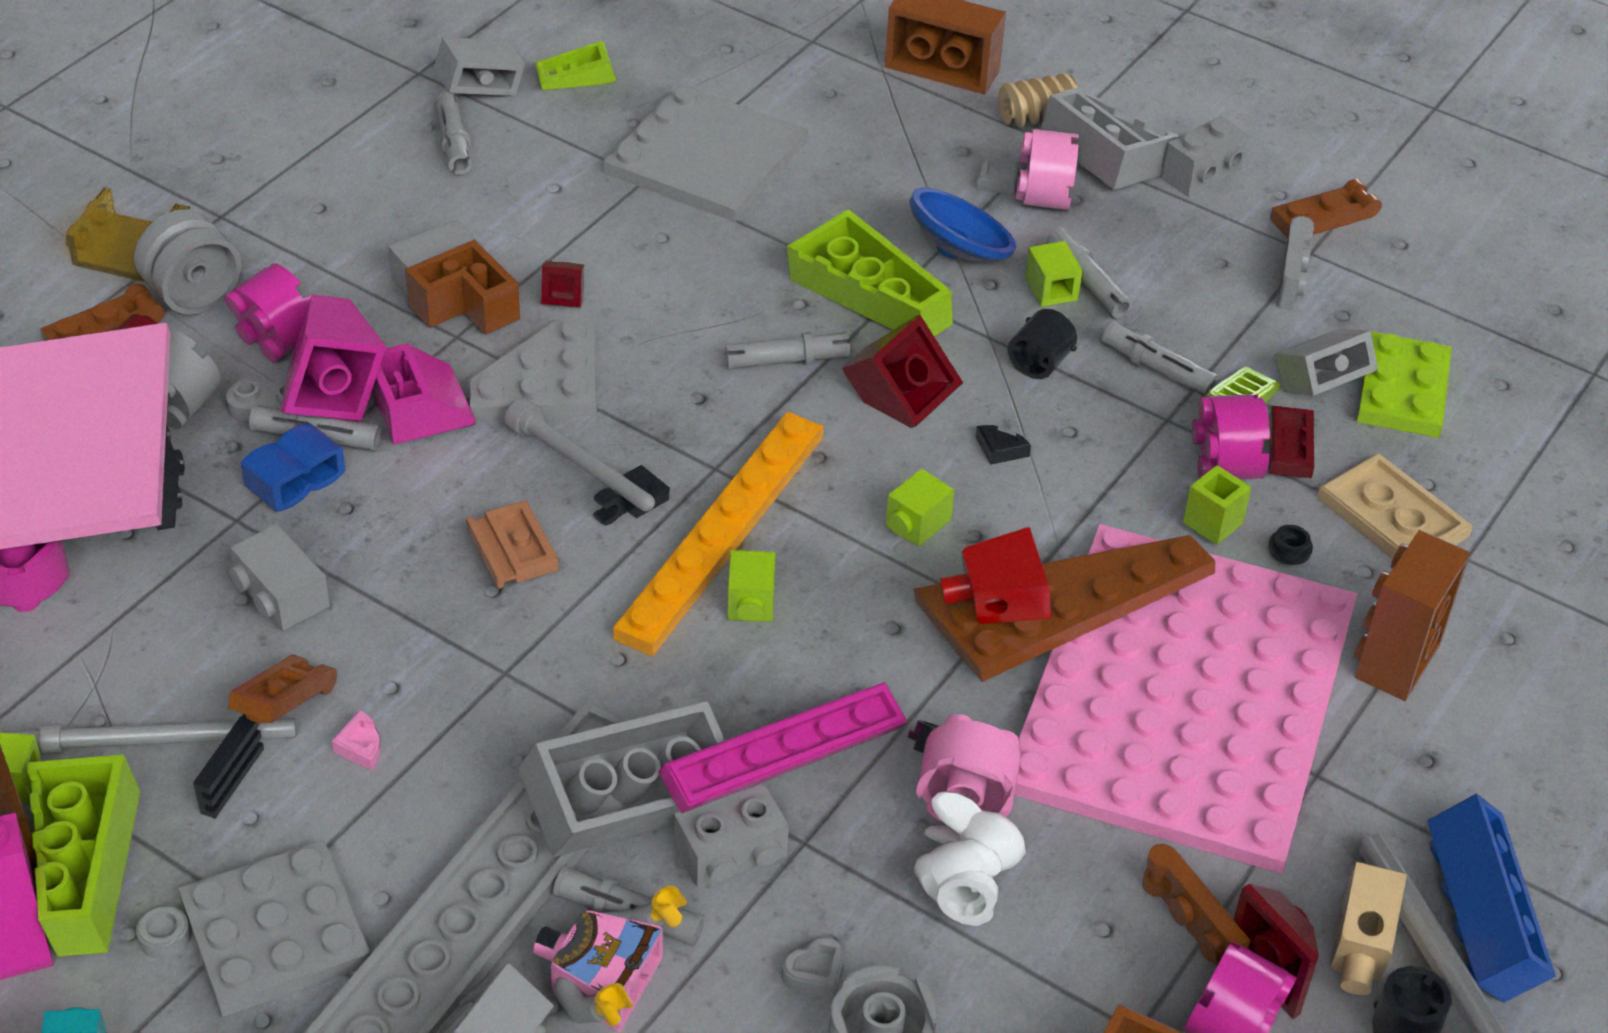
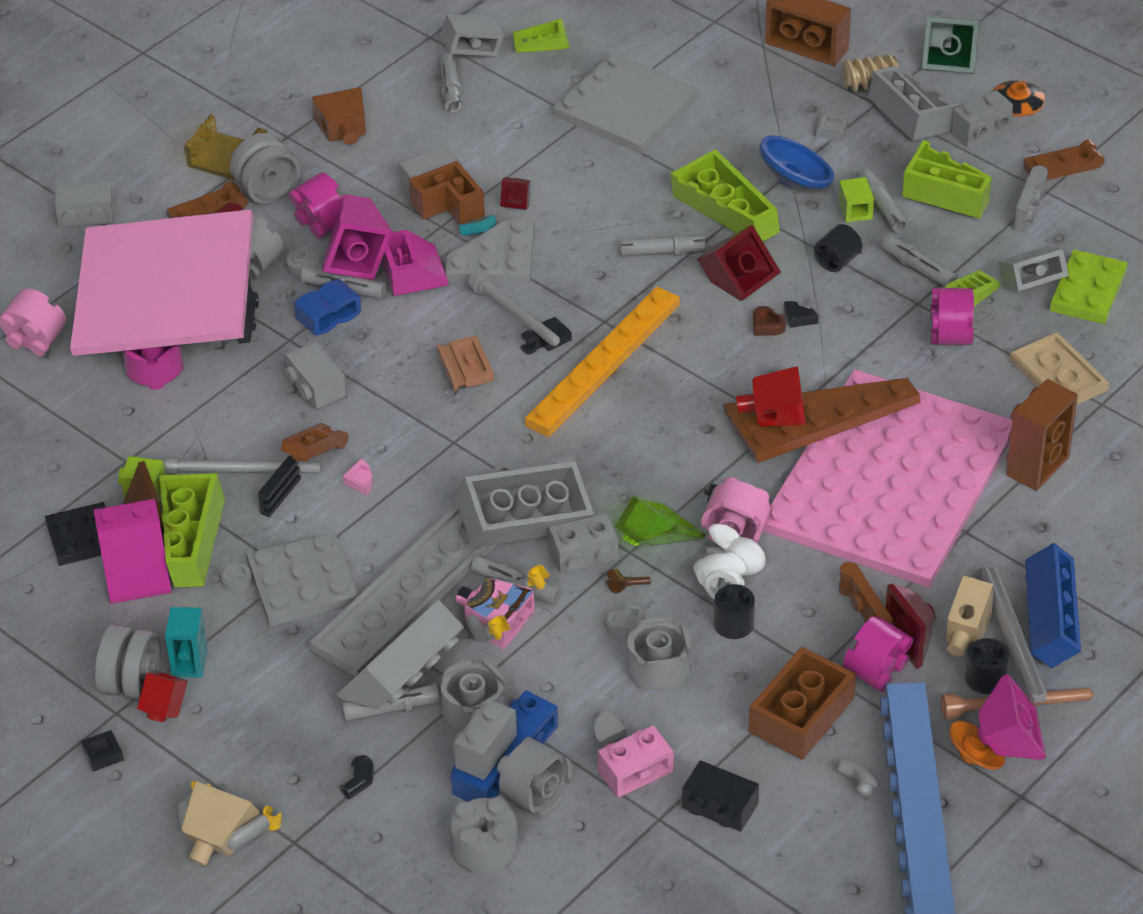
camera: 10 degrees right, 0 degrees up
dark pink tile [658,682,908,814] -> none
lime brick [728,550,776,622] -> none
lime brick [885,468,955,547] -> none
bright pink brick [1015,129,1079,210] -> none
lime brick [1183,465,1252,545] -> none
black plate [1268,525,1313,565] -> none
dark red plate [1269,406,1314,478] -> none
none -> dark orange torso [312,87,366,144]
none -> teal tile [459,215,497,236]
none -> reddish brown hand [605,569,651,593]
none -> clear neon green slope [615,496,706,546]
none -> black piece [714,584,755,639]
none -> copper tile [753,306,786,336]
none -> lime wedge [902,139,992,219]
none -> slope [922,16,980,74]
none -> dish [992,80,1045,116]

